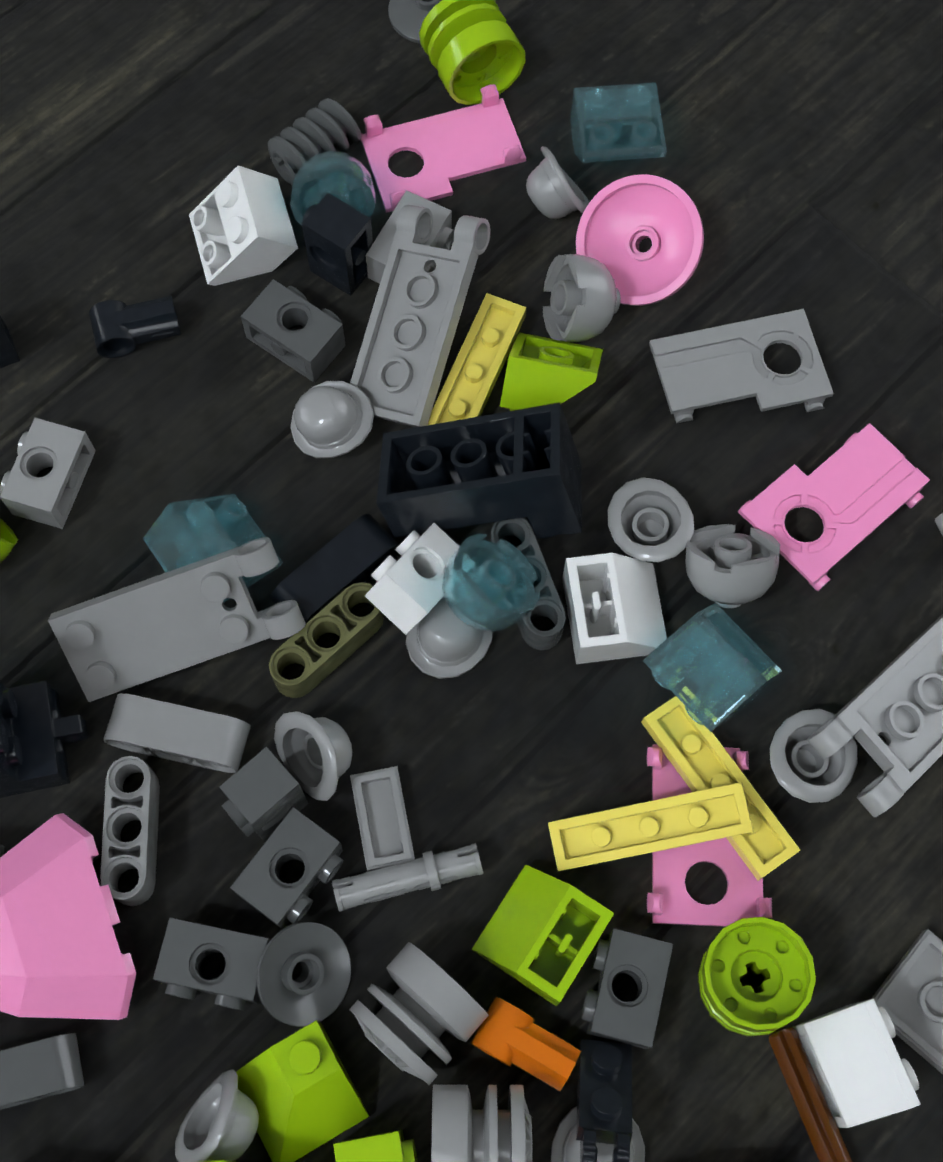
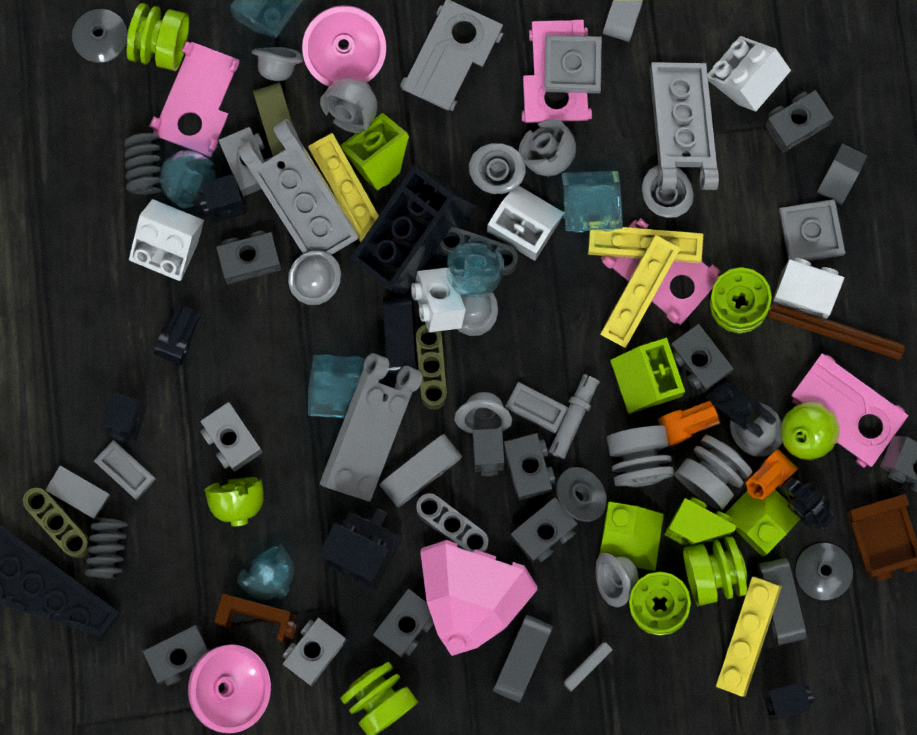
camera: 50 degrees left, 10 degrees up
none -> olive beam [253,82,293,165]
none -> light grey tile [544,35,602,93]

